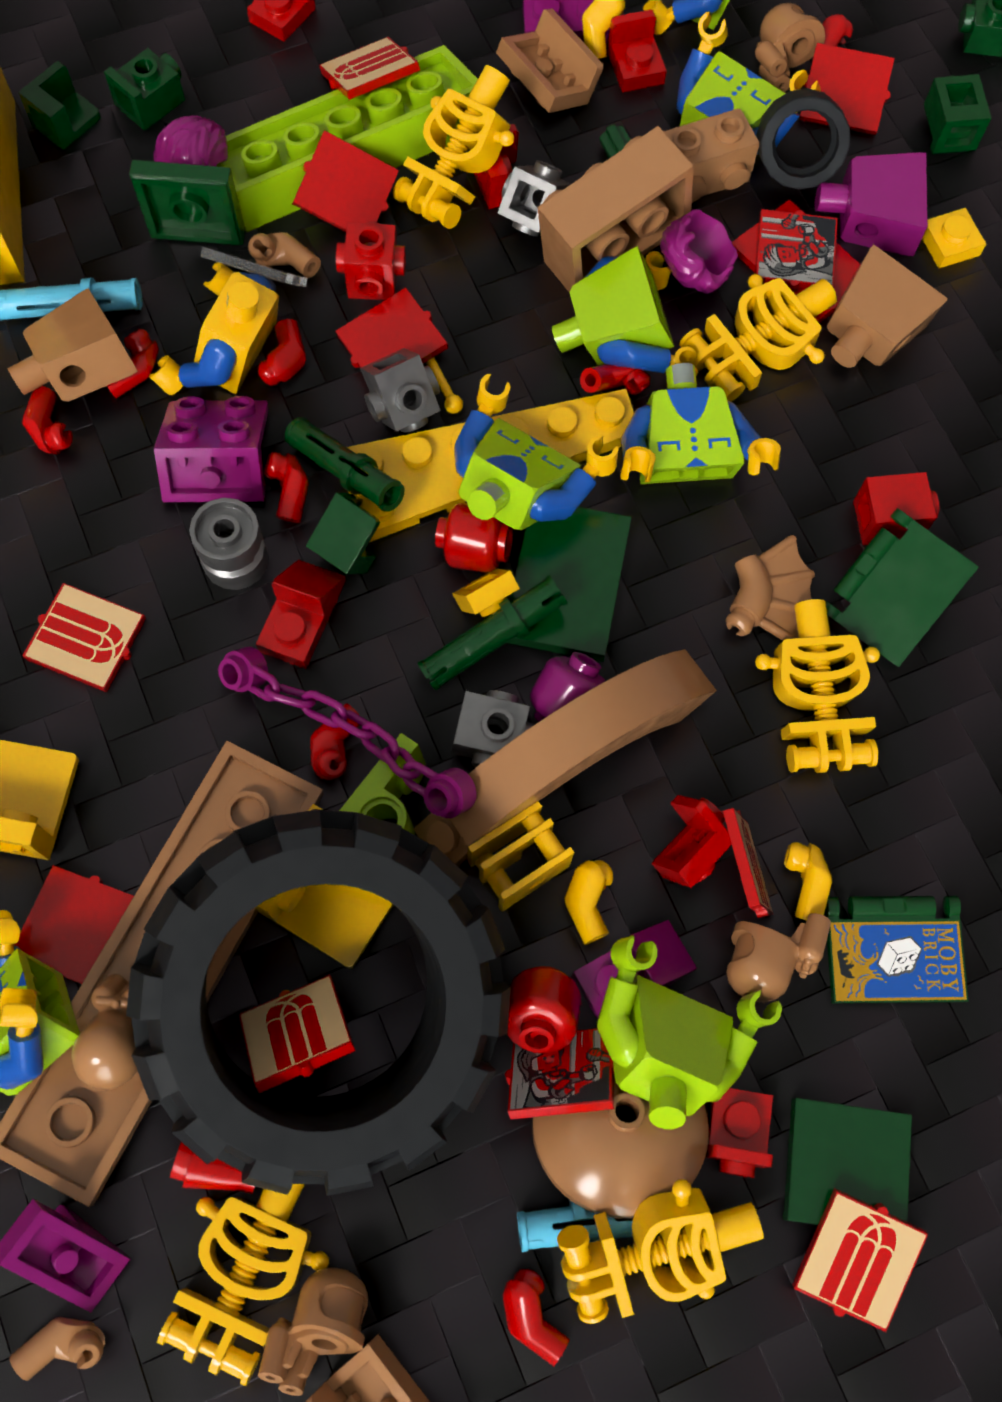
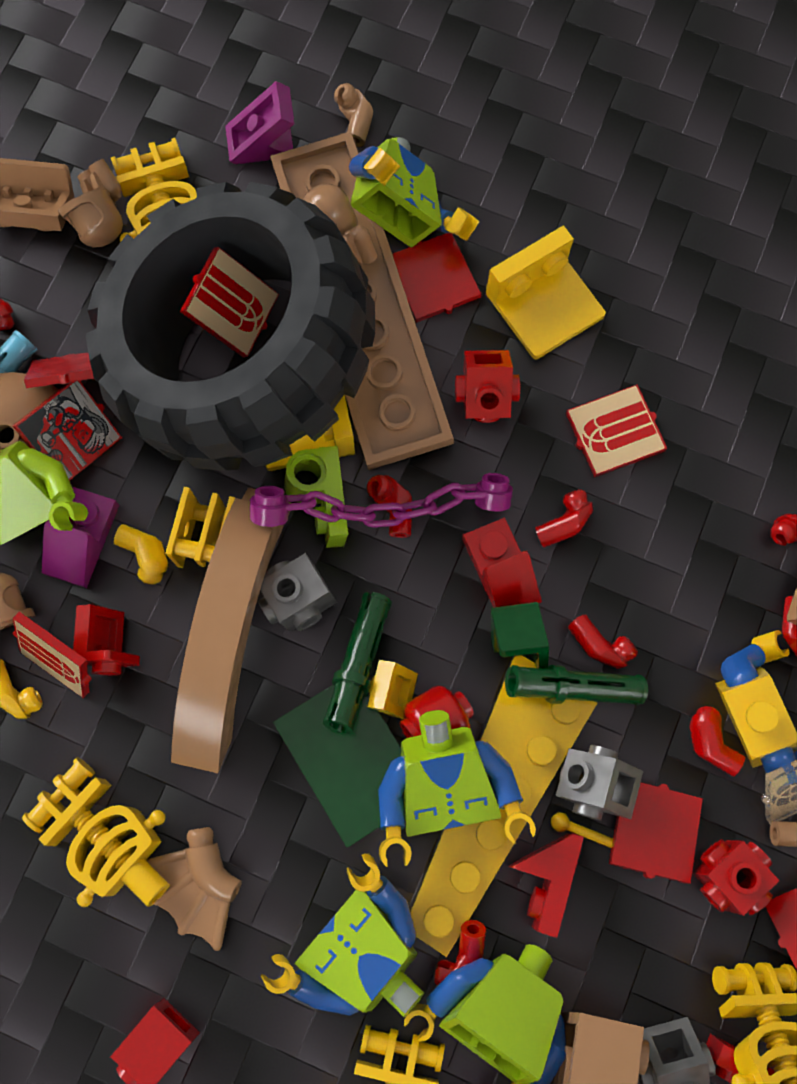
camera: 140 degrees right, 5 degrees up
medium nougat arm [9,1317,105,1381] -> none
magenta bracket [154,396,268,502] -> none
flat silver wheel [189,497,269,590] -> none
red head [507,966,581,1054] -> none
magenta head [530,652,605,722] -> none
dark green piece [825,508,979,667] -> none
none -> red piece [24,352,94,389]
none -> red brick [455,350,520,423]
none -> red slope [508,834,584,938]
none -> red arm [535,489,593,548]

